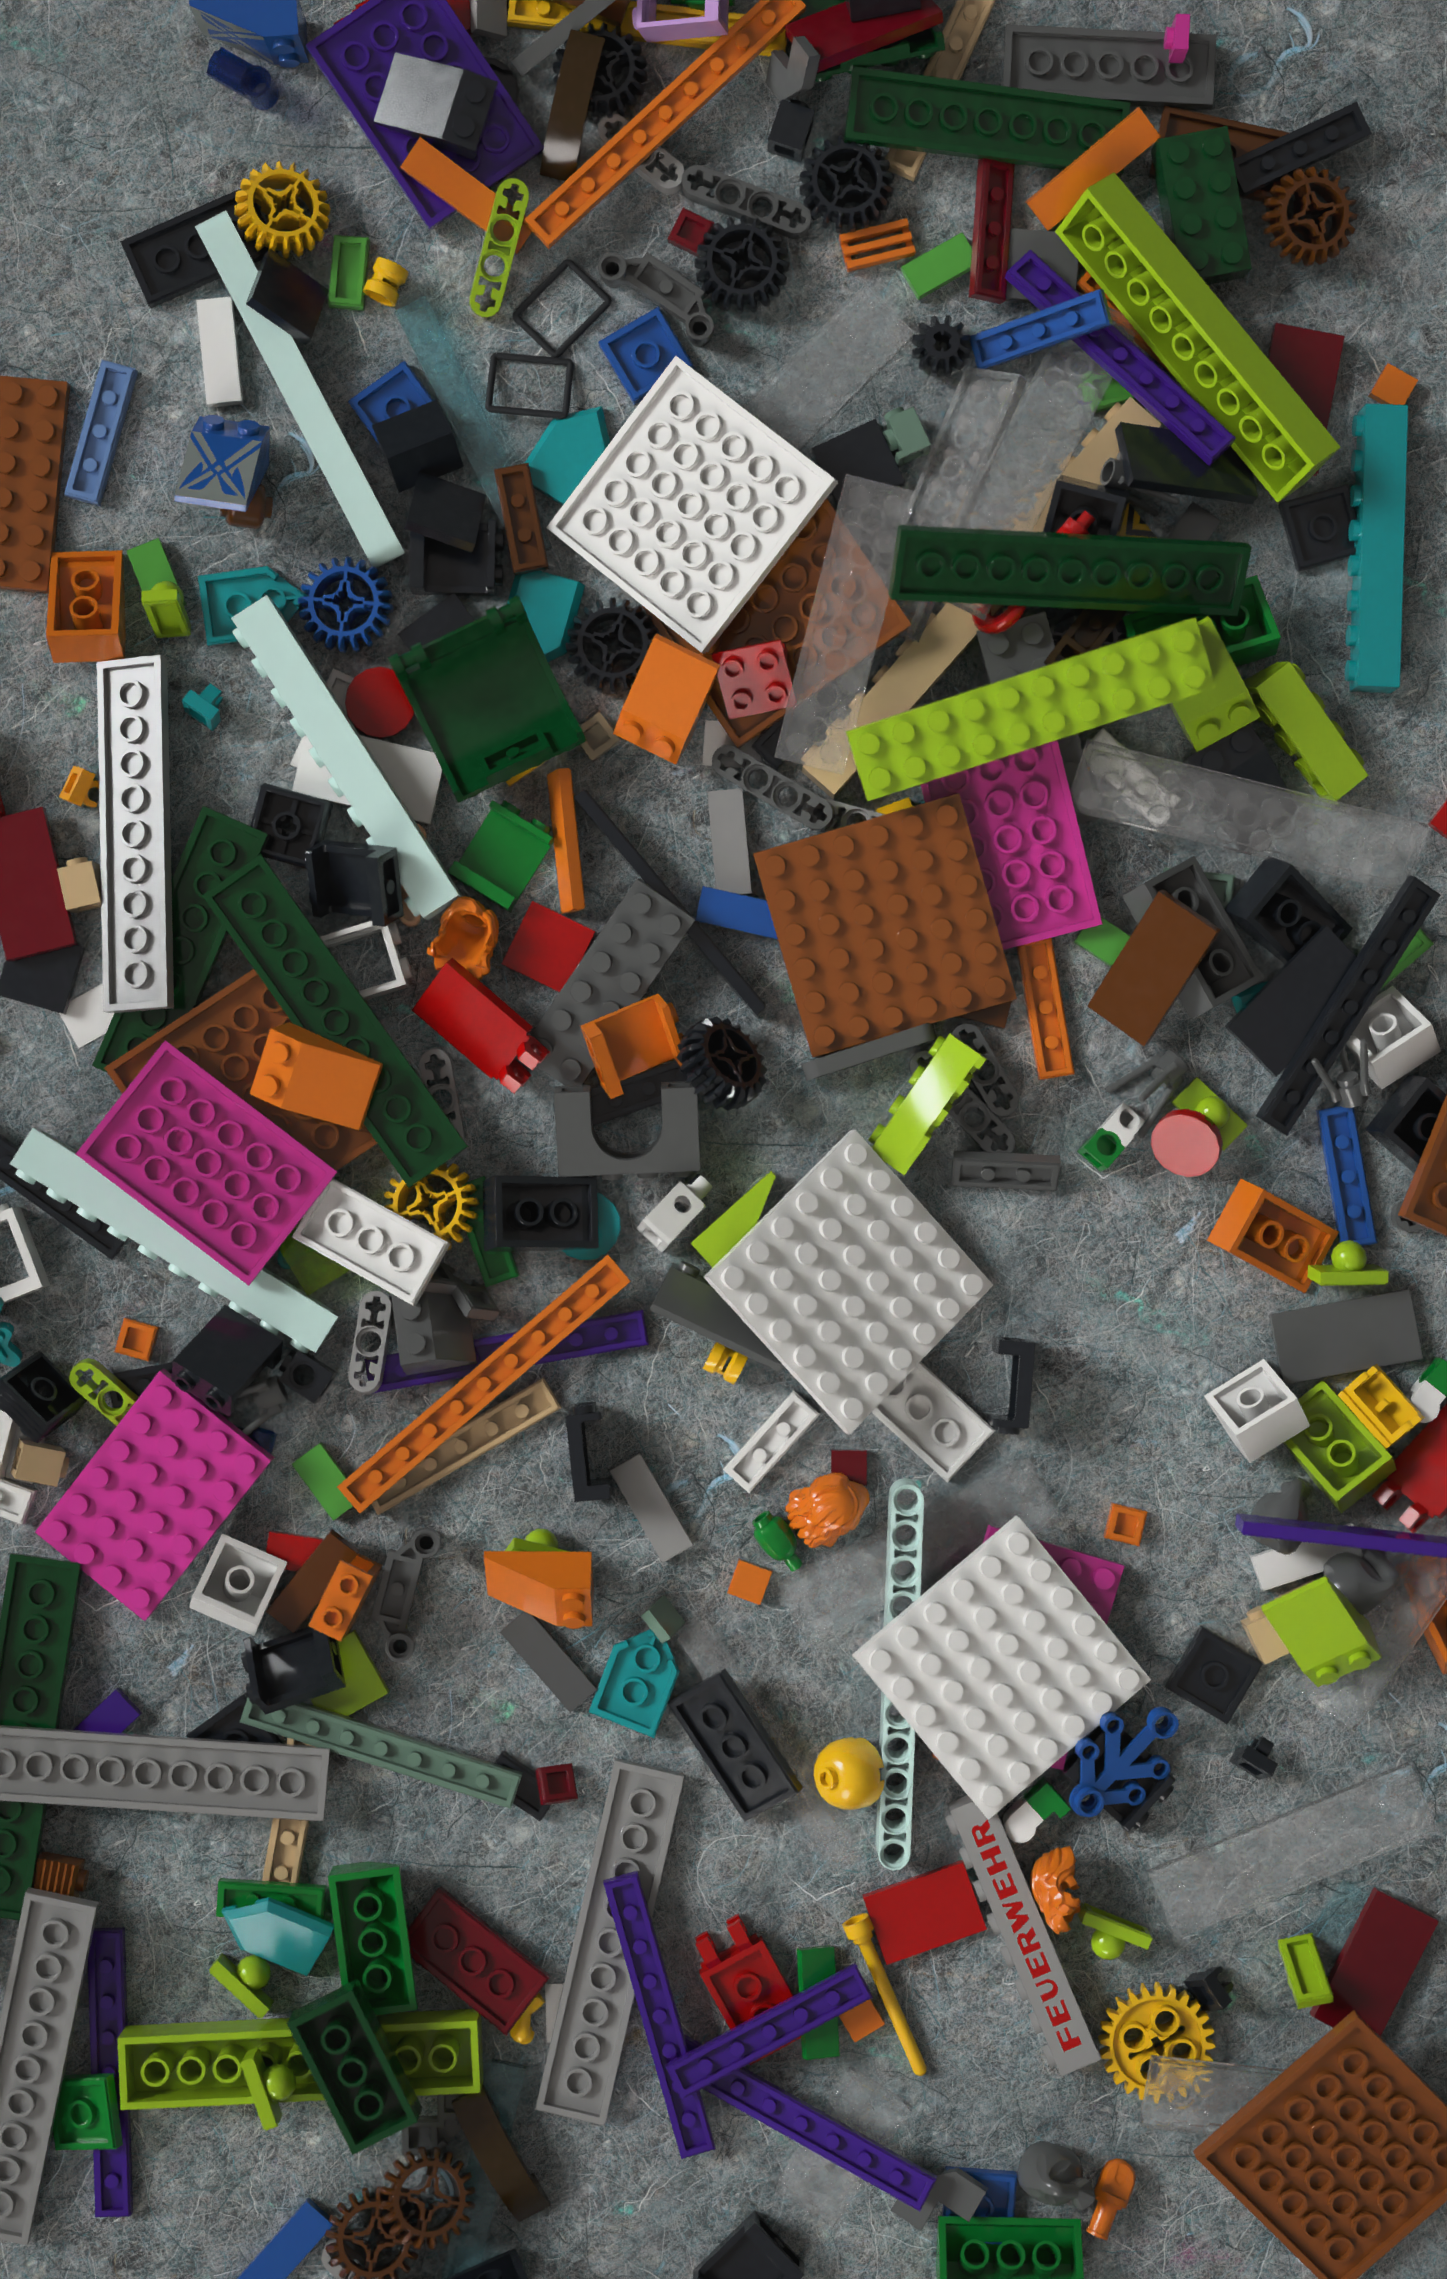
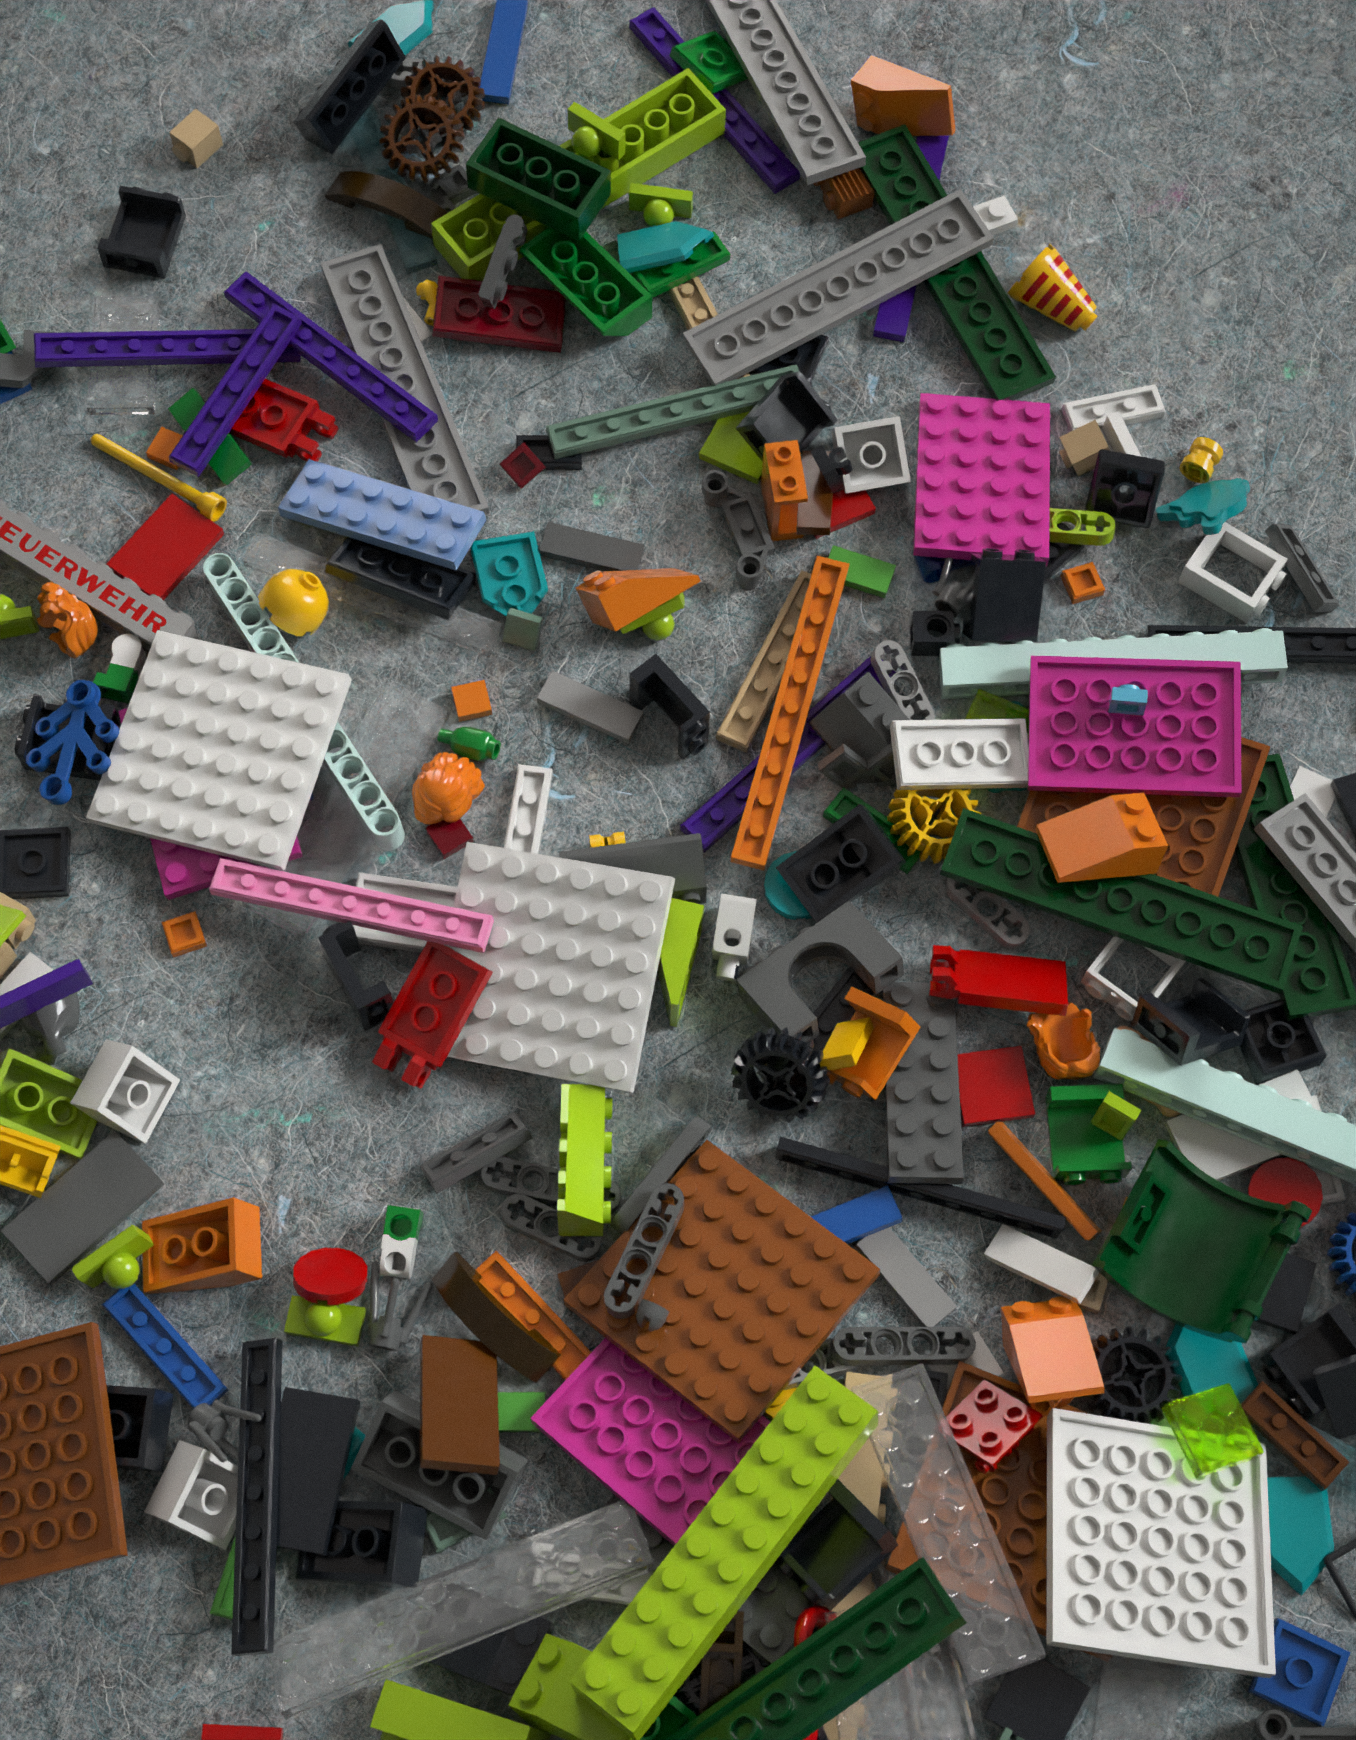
camera: 145 degrees right, 20 degrees down
none -> bright pink tile [209,858,494,953]
none -> medium blue plate [278,459,486,570]
none -> red tile [372,941,493,1089]
none -> dark brown slope [432,1251,561,1383]
none -> dark grey hinge [478,214,528,309]
none -> dark grey beam [604,1183,685,1319]
none -> dark grey hinge [636,1299,669,1332]
none -> black panel [775,1479,898,1611]
none -> black tile [810,445,854,493]
none -> yellow tile [819,1017,874,1071]
none -> white tile [984,1224,1099,1304]
none -> lime tile [1091,1091,1142,1140]
none -> medium azure plate [1108,684,1148,716]
none -> clear neon green plate [1162,1383,1264,1479]

